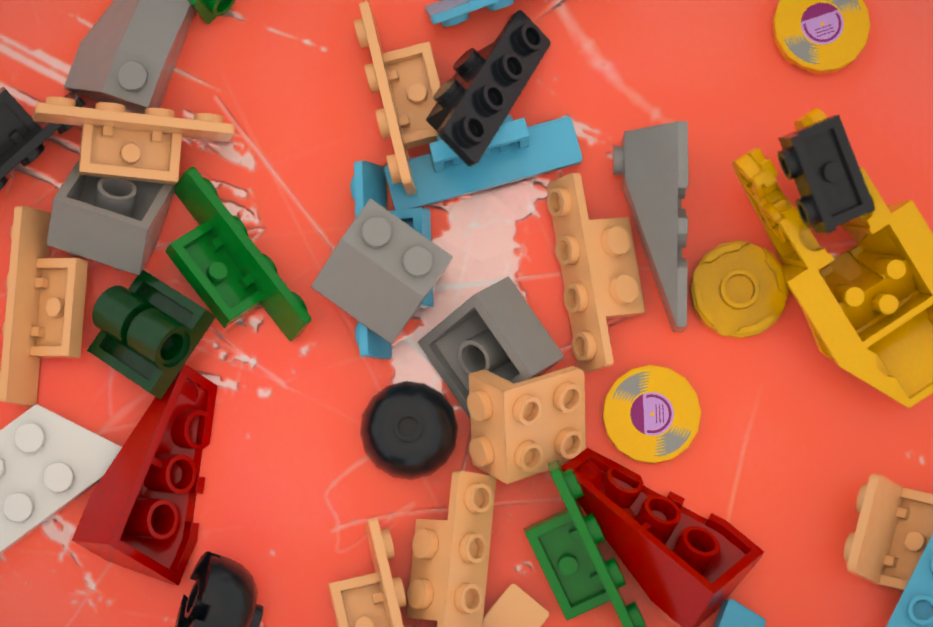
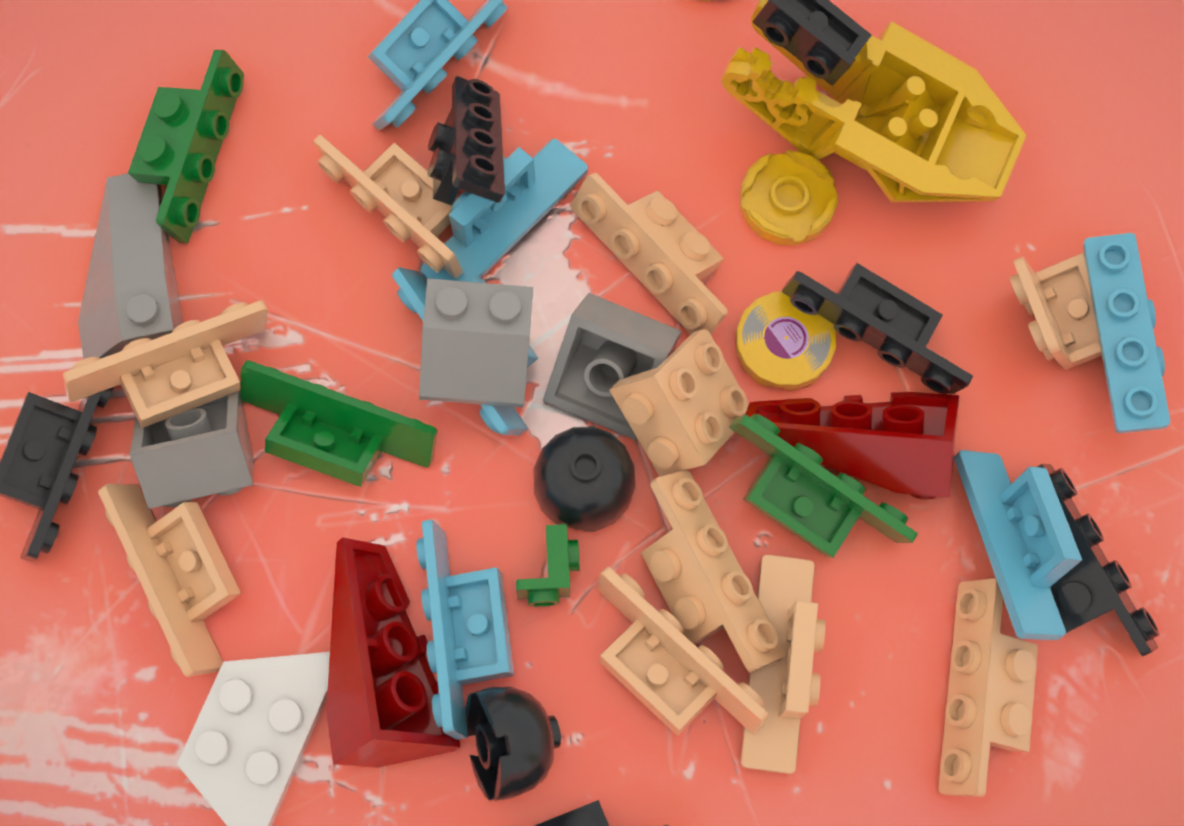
camera: 35 degrees left, 10 degrees down
dark green plate [87,270,216,400] -> none
light grey wedge [612,121,689,332] -> none
none -> medium azure bracket [416,519,514,740]
none -> green bracket [516,524,580,607]
none -> black bracket [782,263,973,394]

